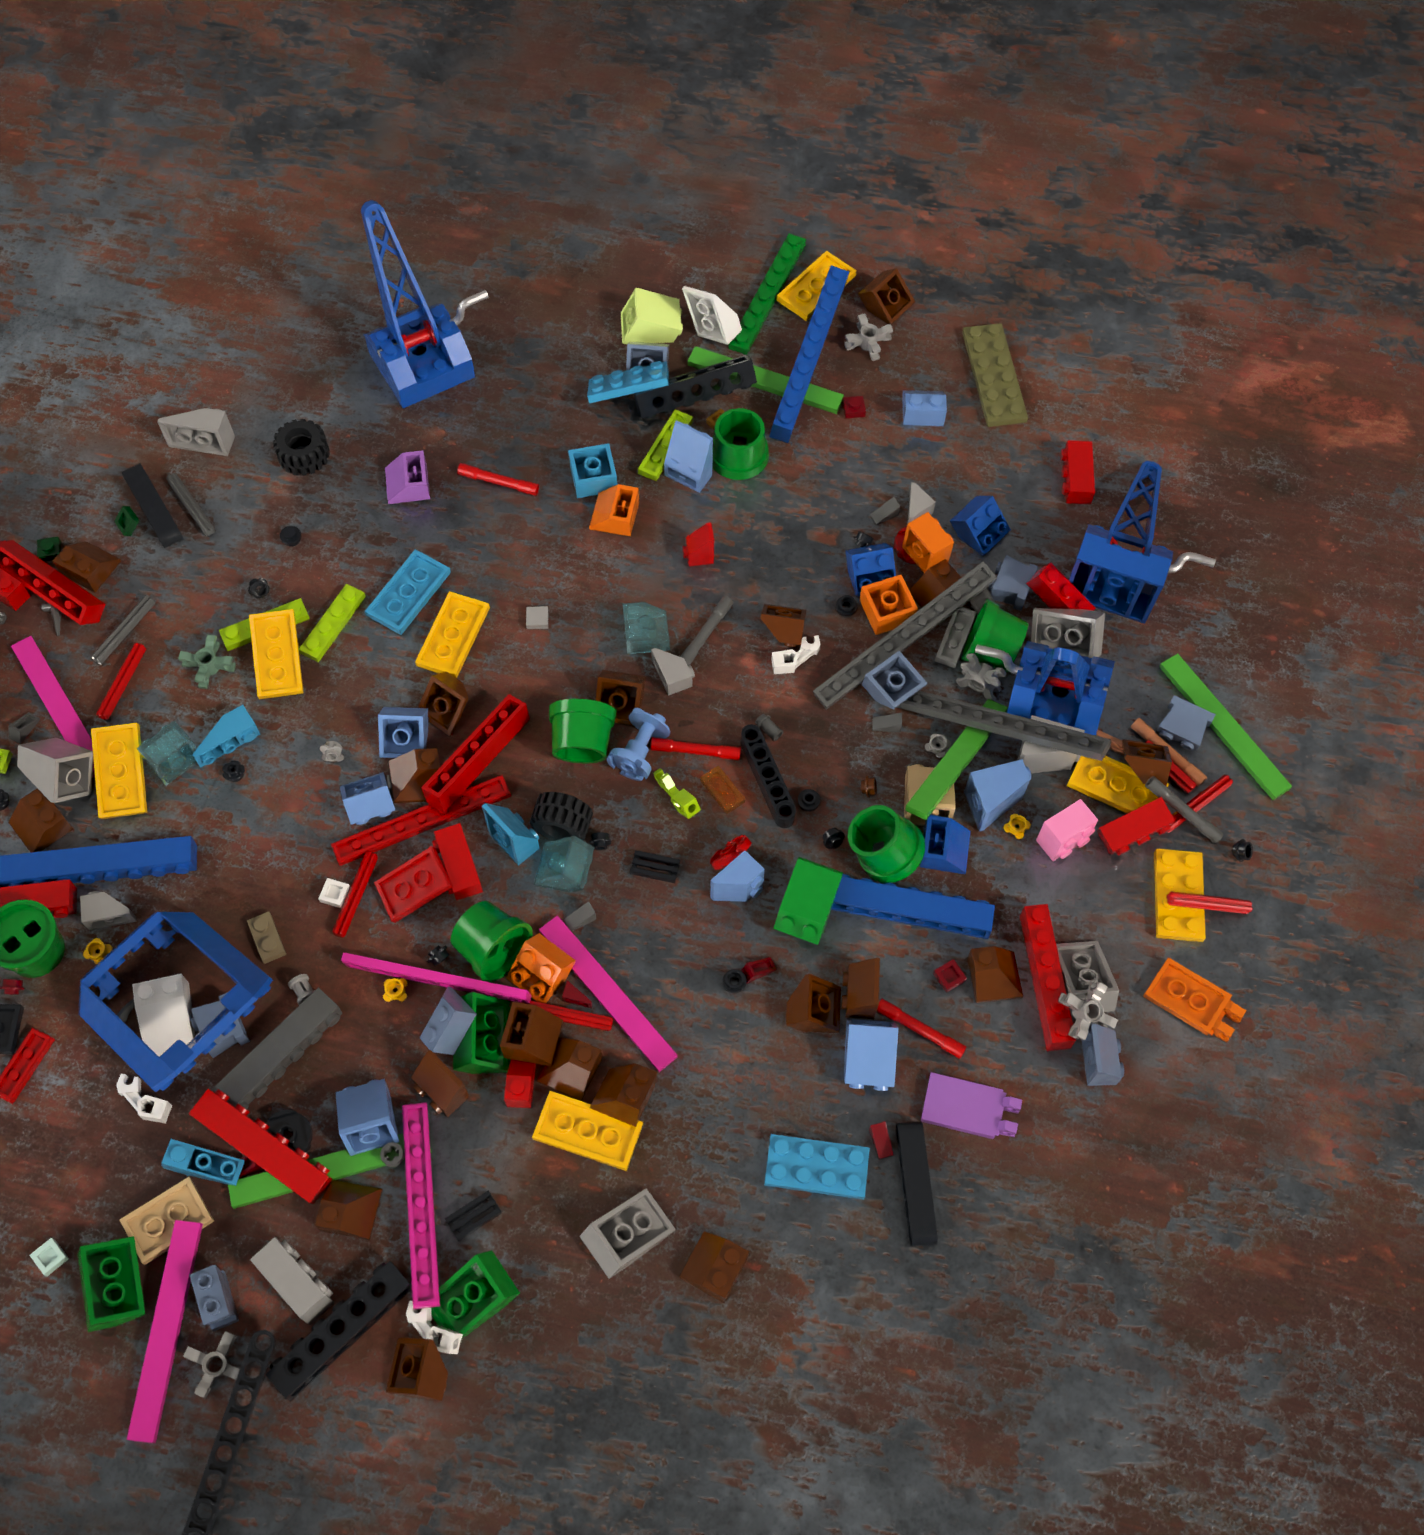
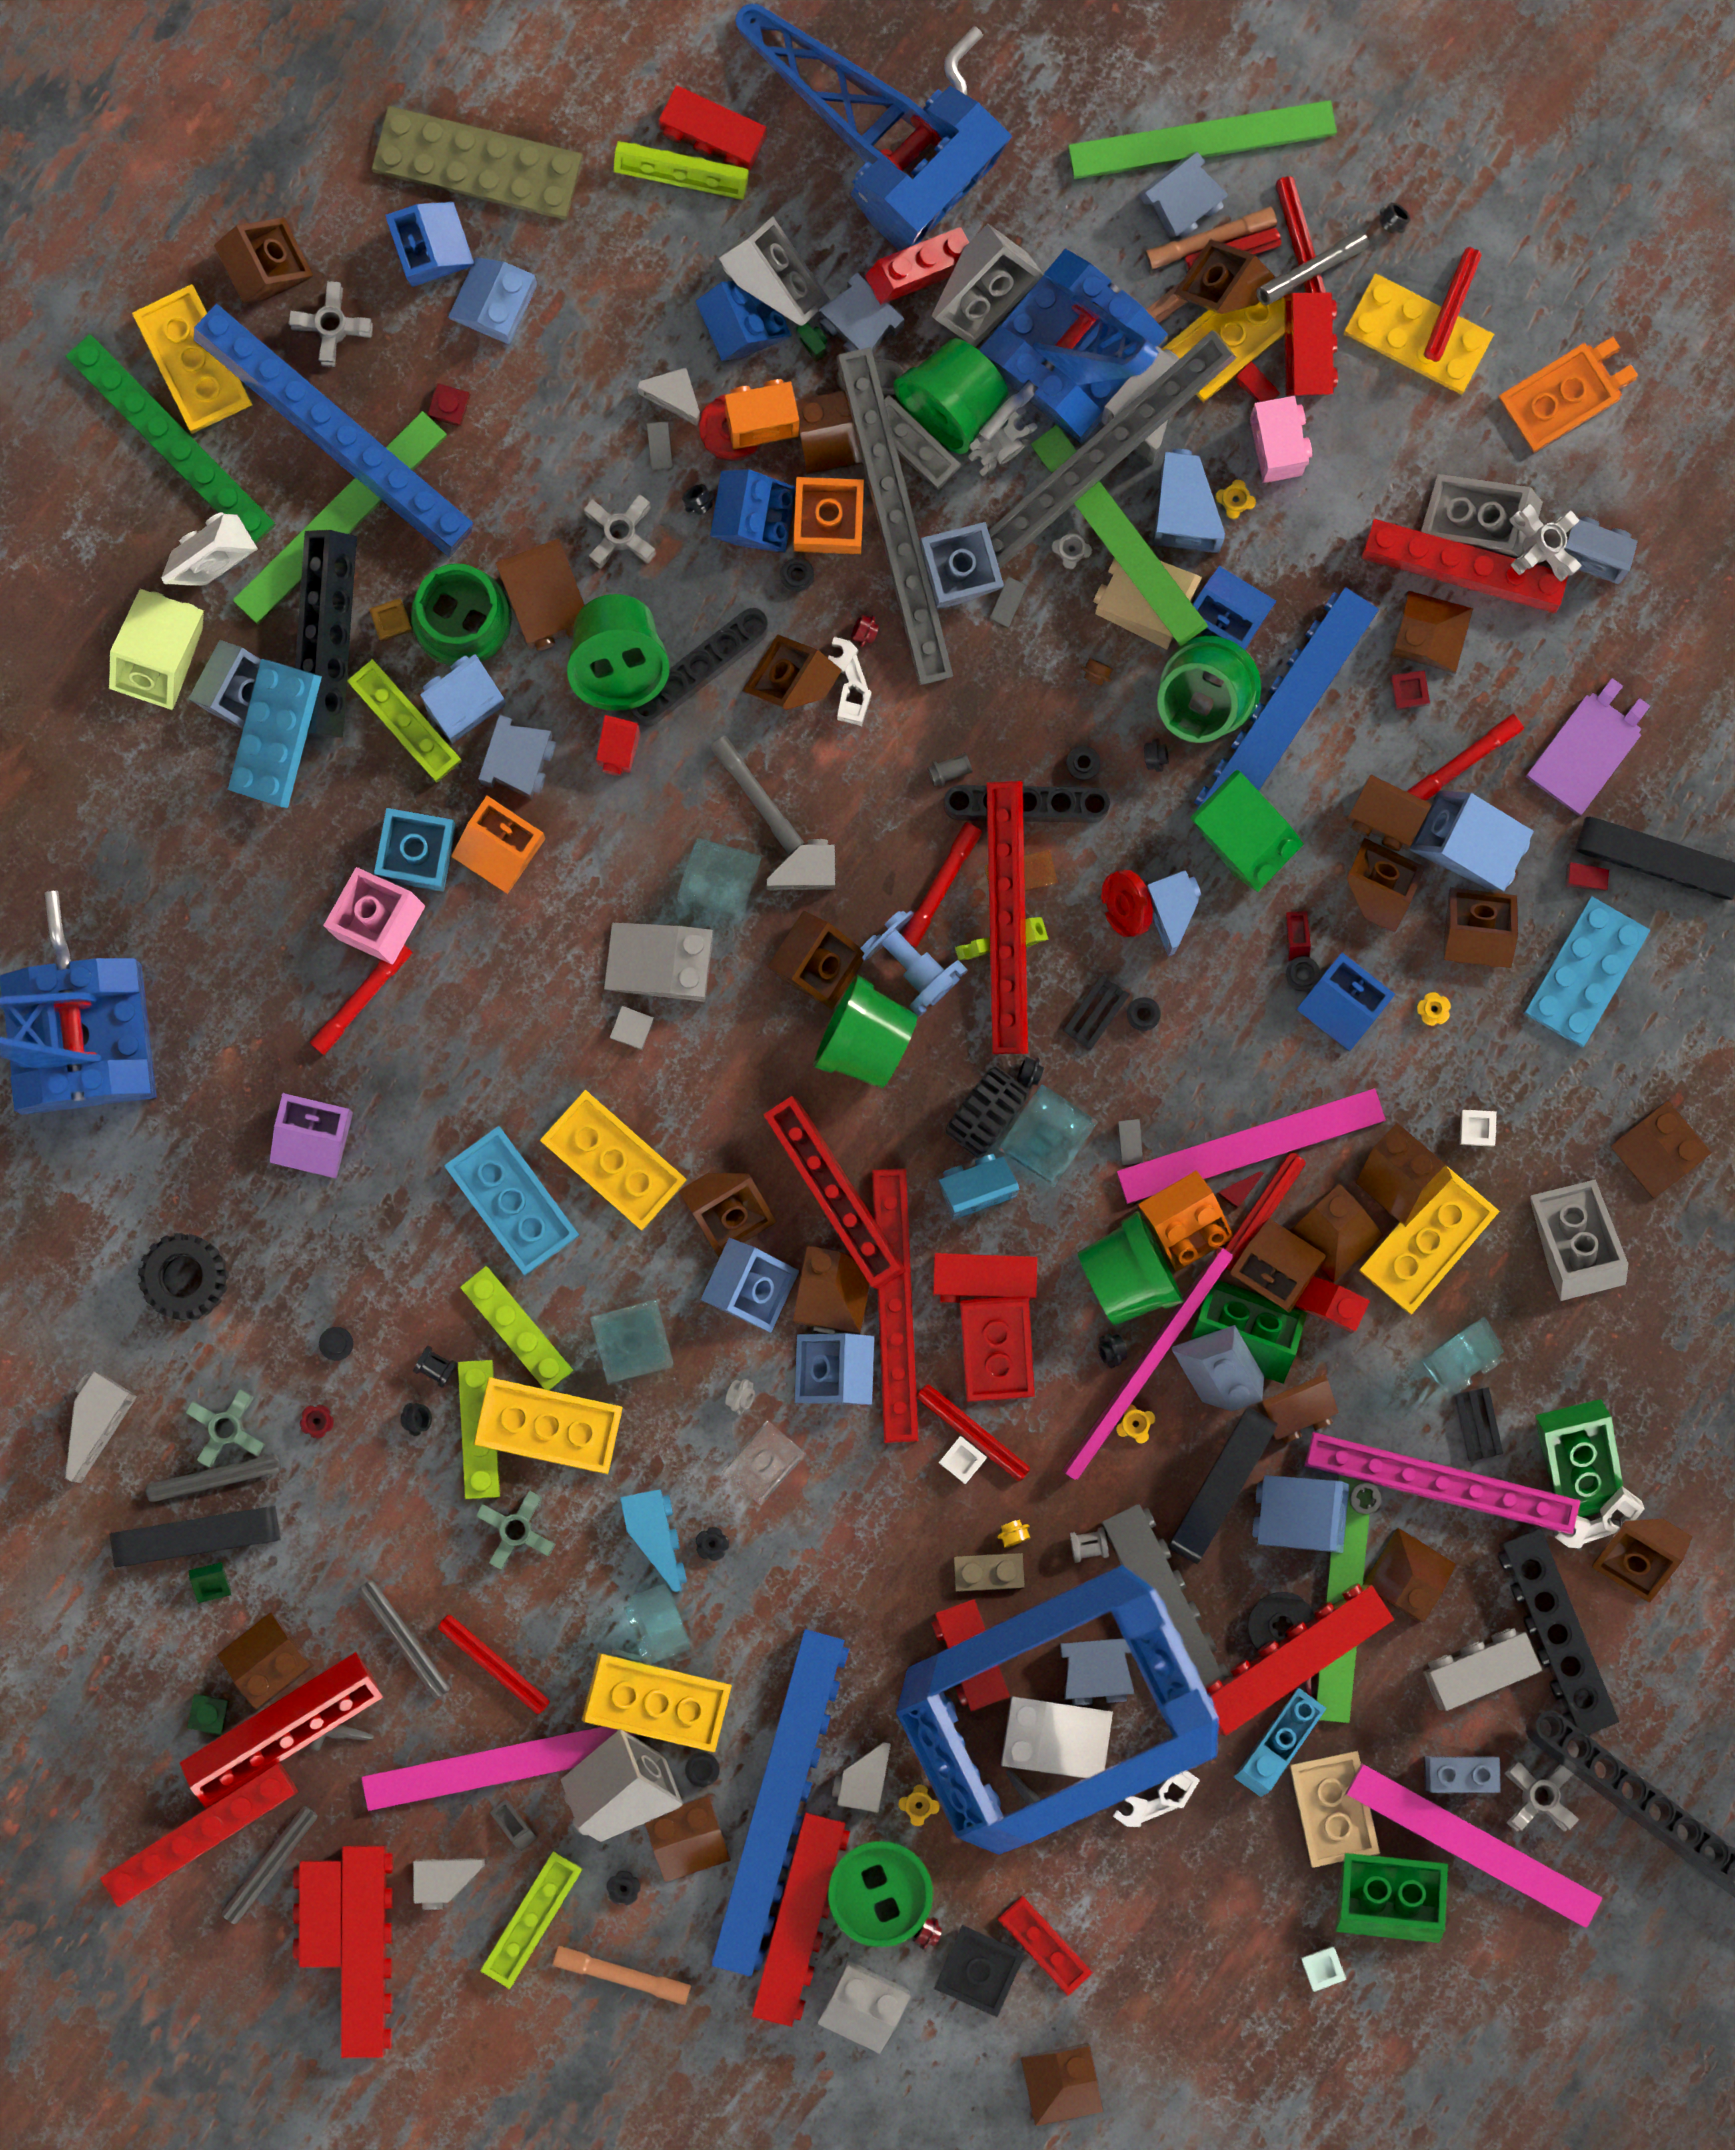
camera: 70 degrees left, 20 degrees up
none -> sand green pin [186,1389,266,1468]
none -> dark red plate [300,1405,334,1438]
none -> bright pink brick [323,867,425,965]
none -> blue slope [385,202,475,287]
none -> black bush [413,1345,457,1388]
none -> sand blue hips [479,715,556,800]
none -> reddish brown slope [496,538,584,651]
none -> green piece [567,594,670,711]
none -> light grey pin [584,494,656,570]
none -> clear light blue brick [590,1299,675,1385]
none -> light grey slope [604,922,713,1002]
none -> lime plate [614,141,749,200]
none -> black beam [632,608,768,727]
none -> black plate [685,1752,720,1787]
none -> light grey slope [719,216,830,326]
none -> clear slope [722,1420,807,1507]
none -> dark green plate [796,322,828,363]
none -> dark red plate [851,614,879,647]
none -> red brick [931,1599,1010,1711]
none -> red tile [987,781,1028,1054]
none -> yellow plate [997,1520,1030,1548]
none -> black plate [1127,997,1161,1031]
none -> black beam [1168,1407,1278,1565]
none -> red piece [1235,361,1280,402]
none -> blue slope [1296,952,1396,1052]
none -> yellow plate [1417,992,1451,1026]
none -> clear light blue slope [1421,1317,1504,1394]
none -> reddish brown slope [1444,887,1518,968]
none -> white plate [1460,1110,1497,1147]

